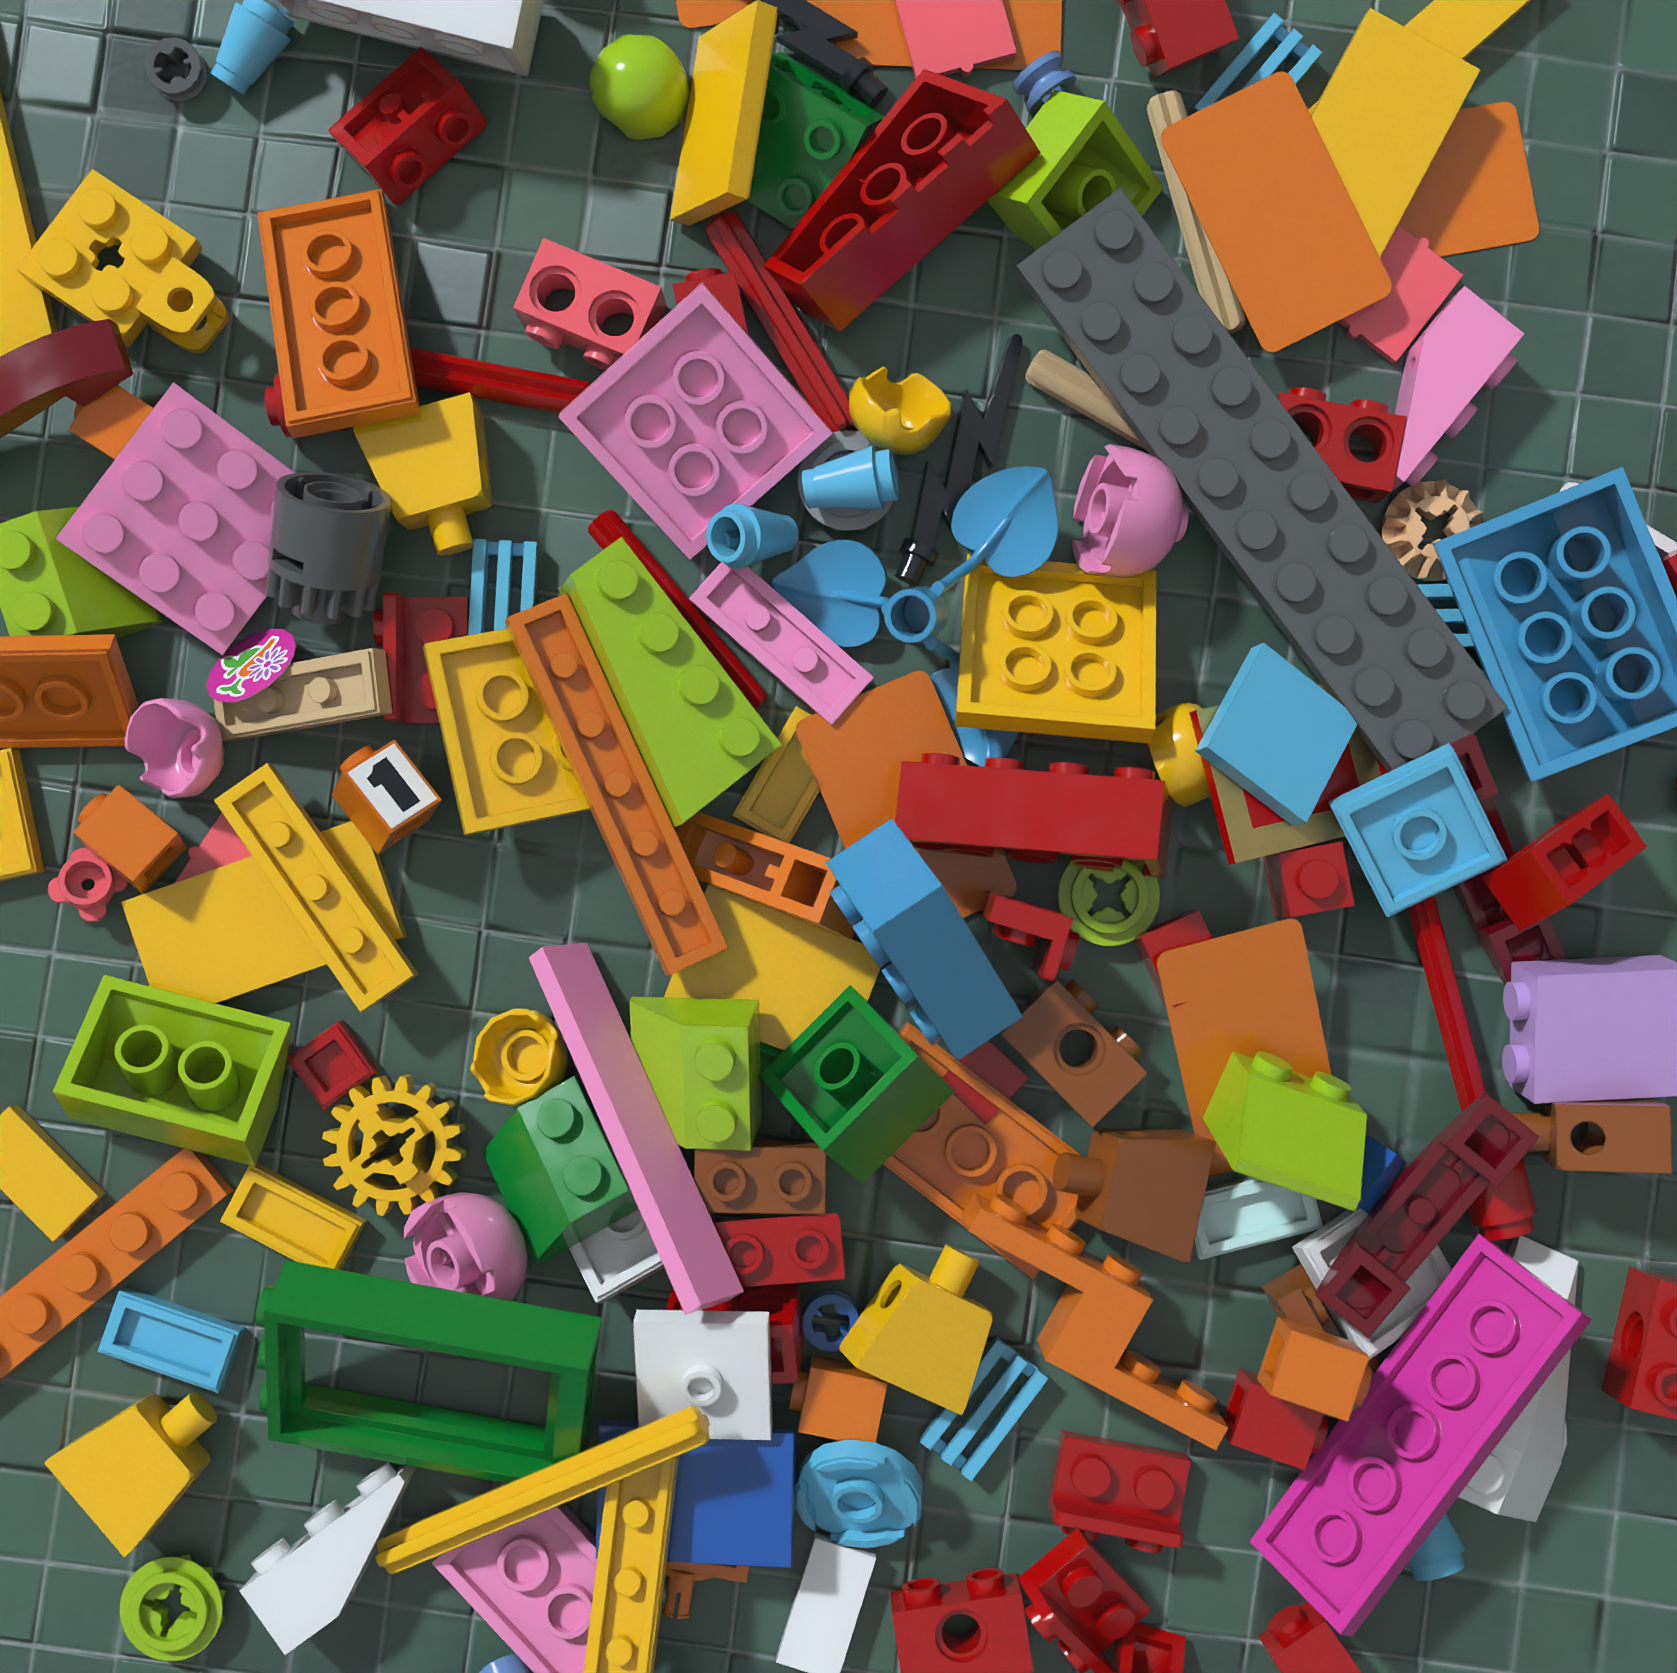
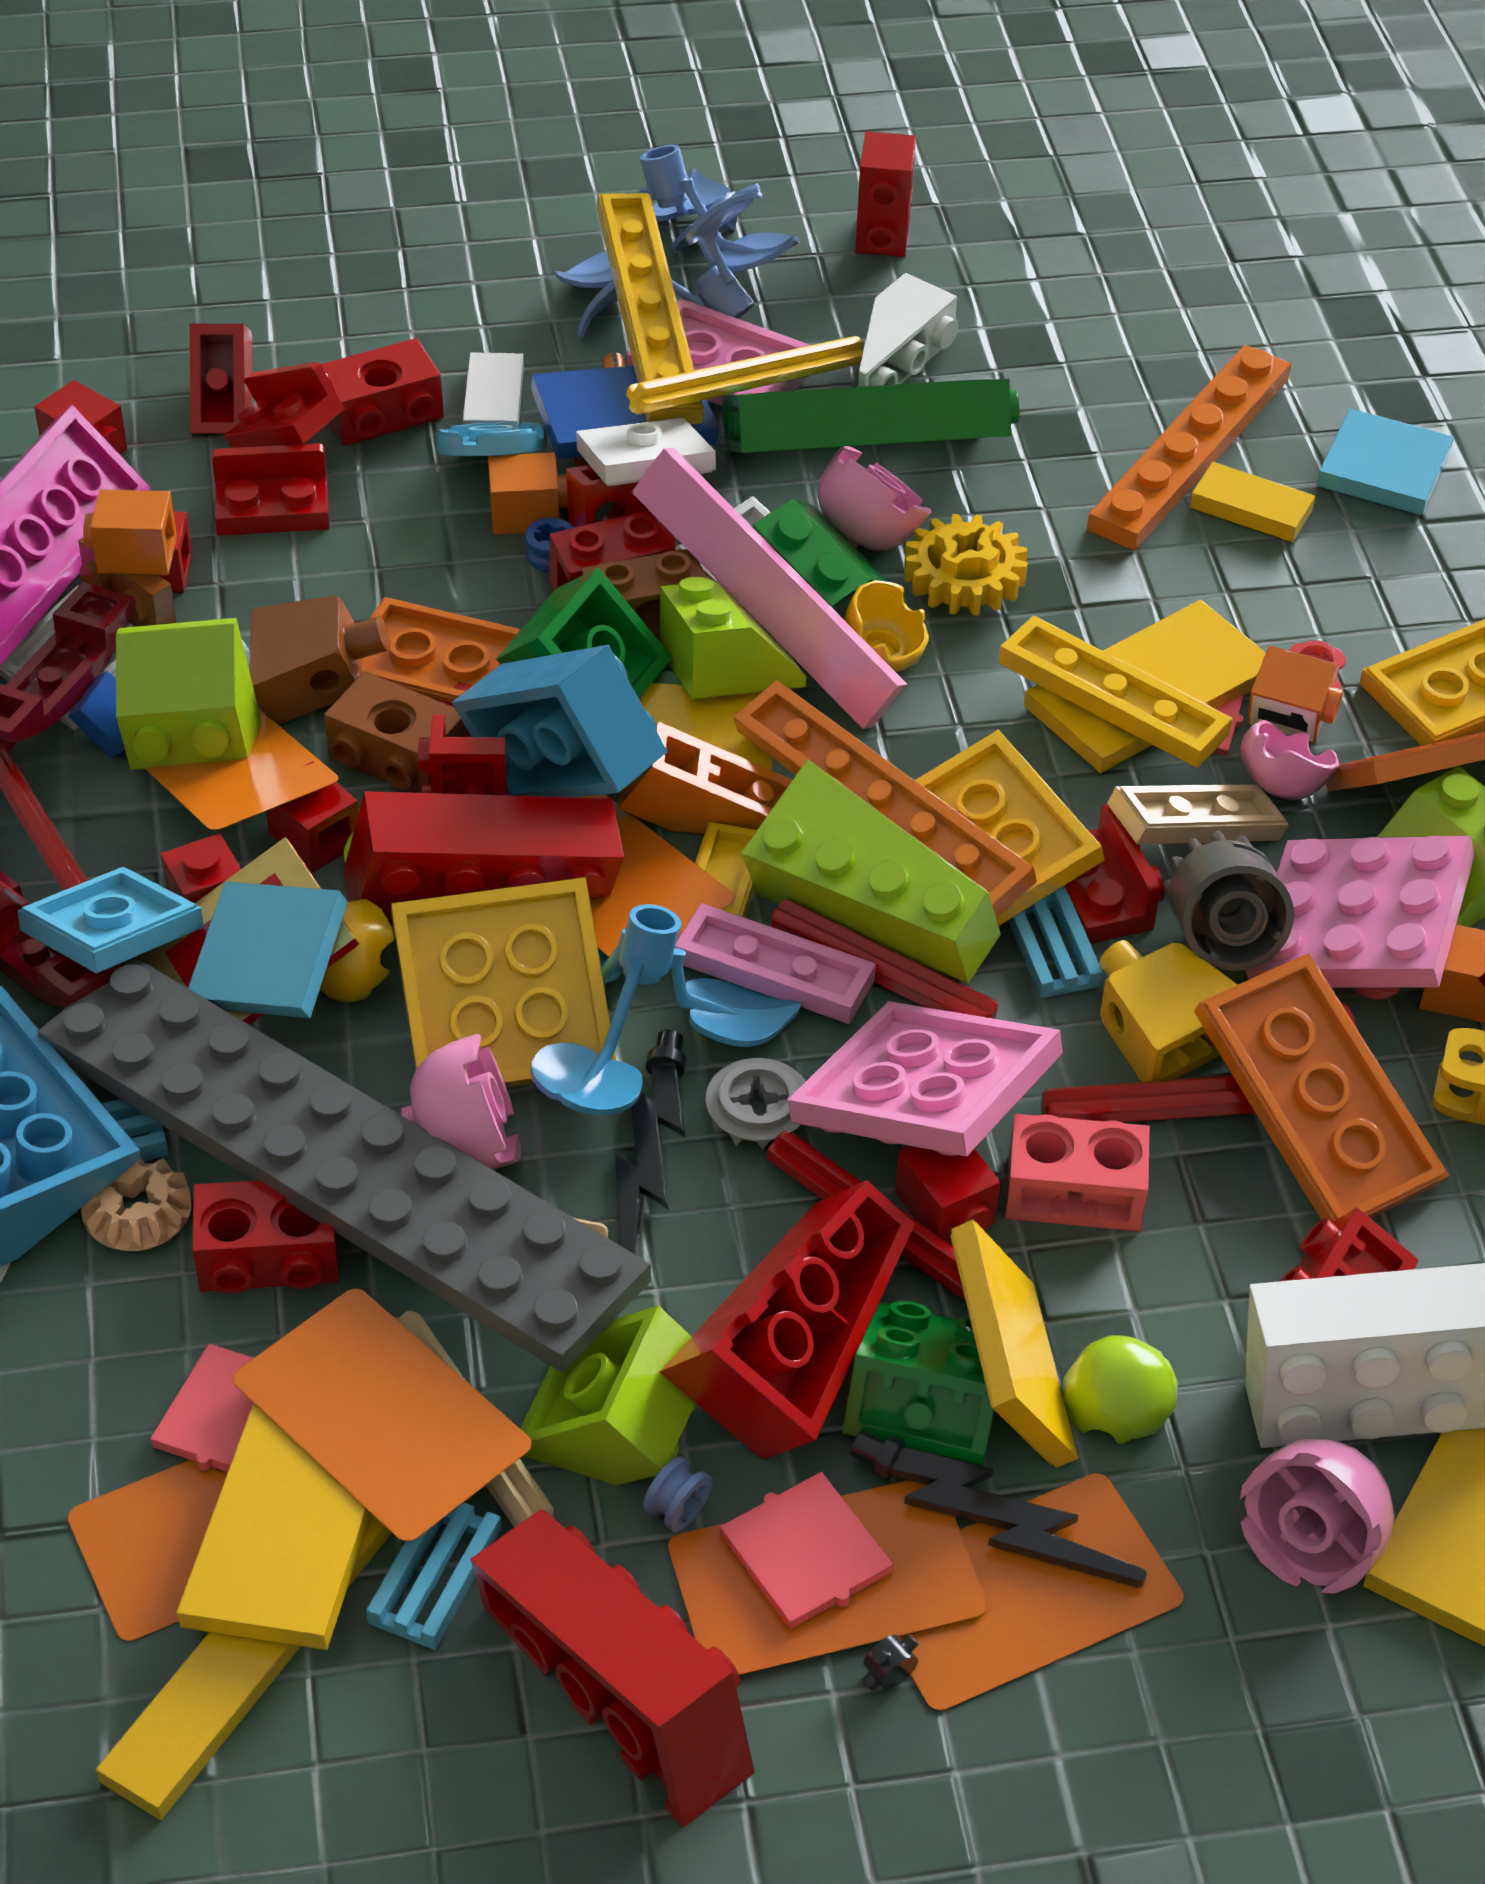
camera: 160 degrees right, 40 degrees down
yellow torso [44,1392,217,1557] -> none
lime slope [53,975,292,1167] -> none
medium azure tile [97,1287,246,1393] -> none
lime gear [120,1554,225,1661] -> none
sticker [206,629,296,703] -> none
yellow tile [220,1163,367,1270] -> none
red tile [287,1020,380,1110] -> none
brick [331,739,442,855] -> none
medium azure cone [706,504,798,569] -> none
medium azure cone [802,445,899,509] -> none
yellow torso [839,1244,993,1415] -> none
yellow hair [849,367,952,455] -> none
medium azure tile [919,1335,1049,1482] -> none
orange bracket [962,1192,1228,1451] -> none
bright pink slope [1392,286,1524,491] -> none

